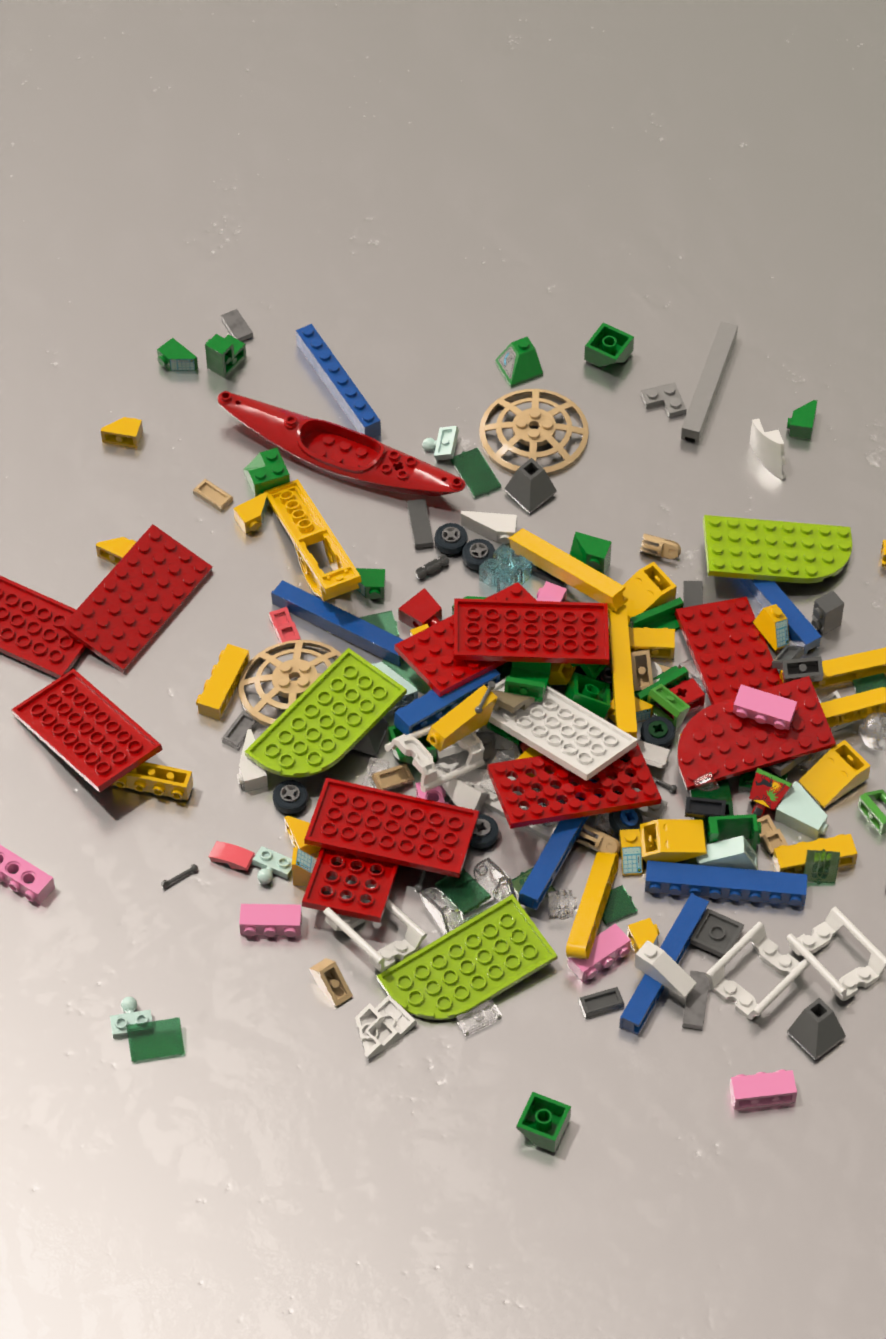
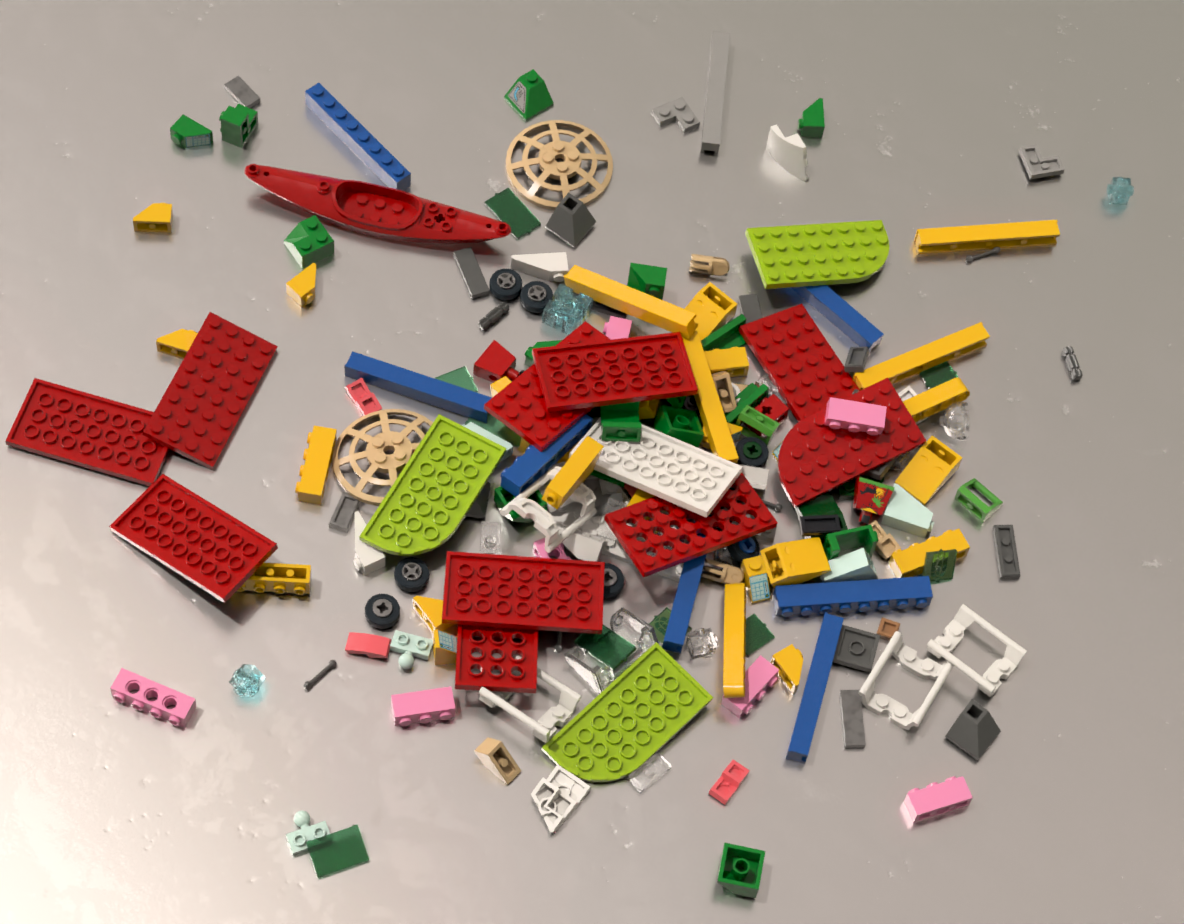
camera: 20 degrees left, 5 degrees up
tan tile [193,479,233,512] -> none
yellow piece [264,479,362,601] -> none
green slope [356,568,386,599] -> none
tan tile [371,763,415,791] -> none
light aqua plate [422,426,459,460] -> none
dark grey hinge [475,681,496,714] -> none
dark tan slope [491,690,535,714] -> none
dark grey tile [579,987,624,1018] -> none
green slope [584,323,634,367] -> none
white slope [635,940,697,999] -> none
clear tile [694,772,720,791] -> none
yellow slope [753,604,789,651] -> none
dark grey brick [782,656,823,683] -> none
dark grey brick [811,590,844,635] -> none
none -> clear light blue brick [229,664,266,697]
none -> black wheel [365,594,400,629]
none -> coral slope [708,760,750,805]
none -> medium nougat tile [877,617,900,641]

